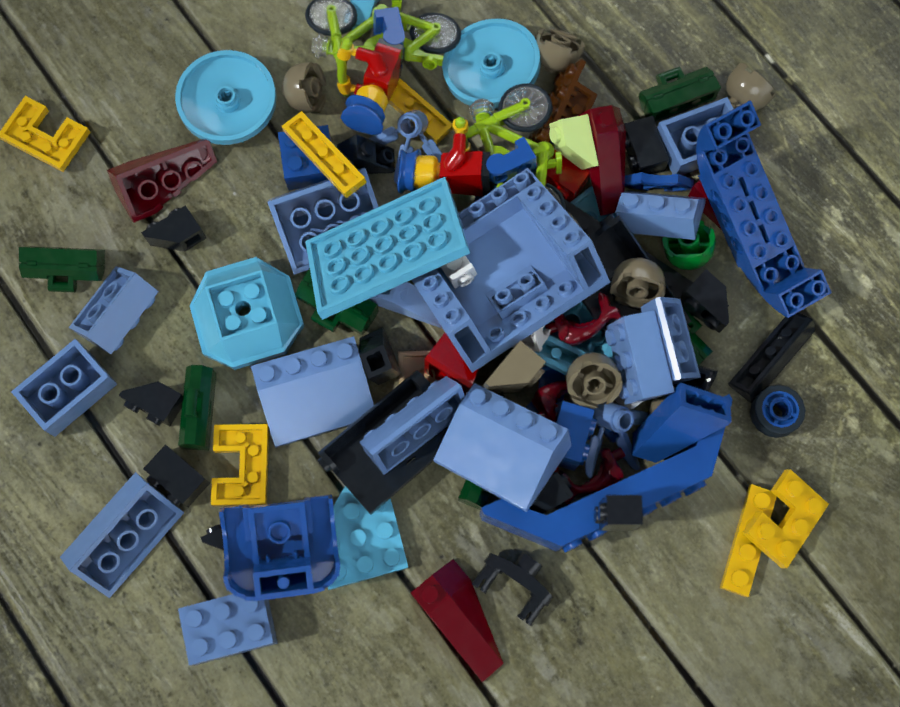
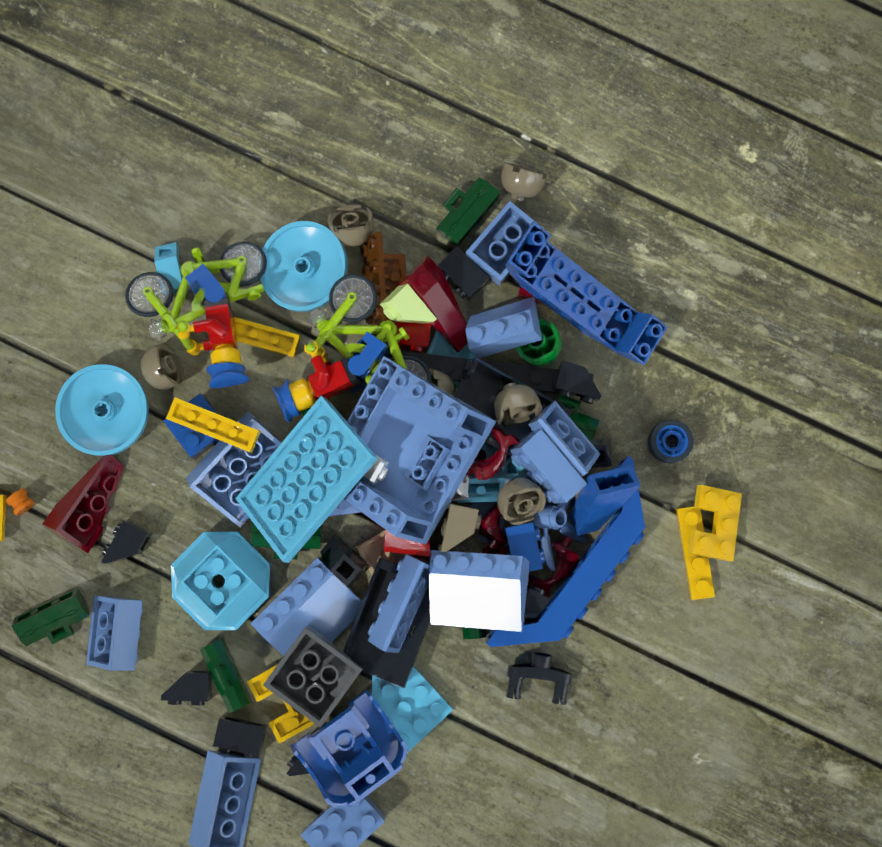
camera: 25 degrees left, 10 degrees up
medium blue brick [11,339,117,437] -> none
black slope [337,134,395,174] -> none
medium blue plant [369,110,442,184] -> none
dark red wedge [411,559,504,682] -> none
black brick [594,495,643,531] -> none
blue tile [625,172,694,192] -> none
black slope [728,312,815,403] -> none
none -> orange wheel [5,488,36,516]
none -> dark grey slope [263,624,362,727]

